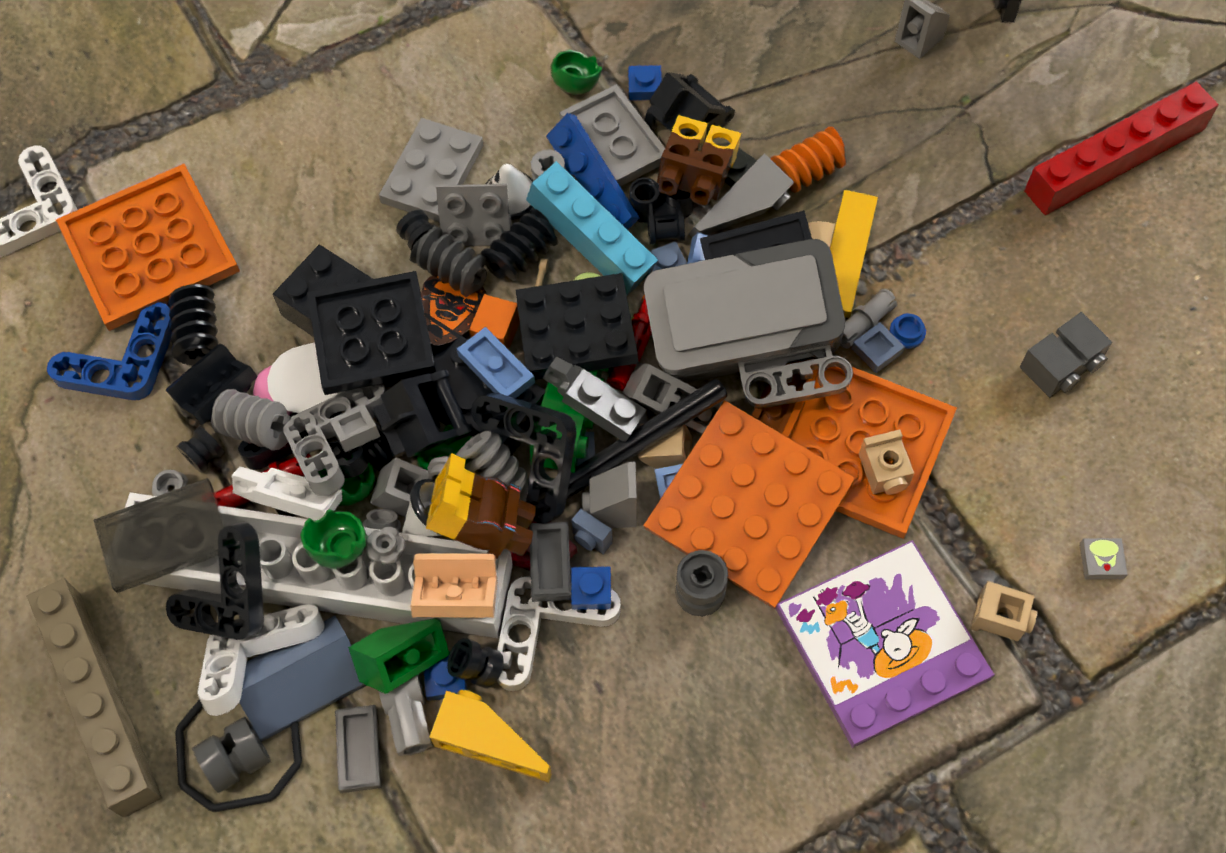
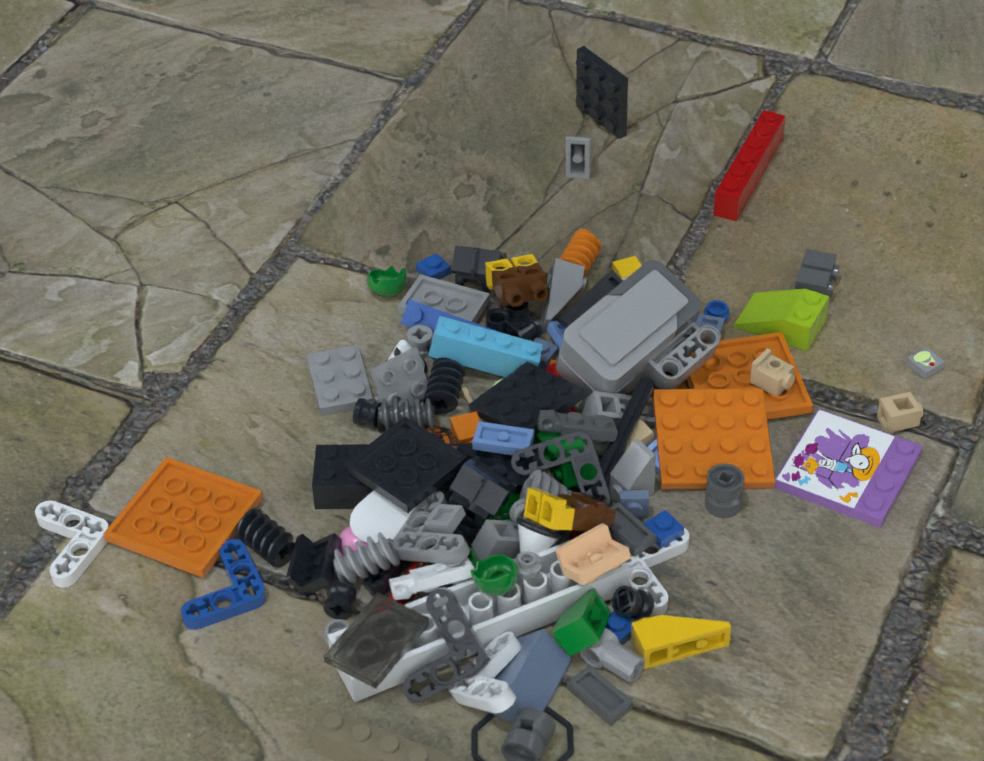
camera: 35 degrees left, 20 degrees down
none -> lime slope [734,289,829,351]

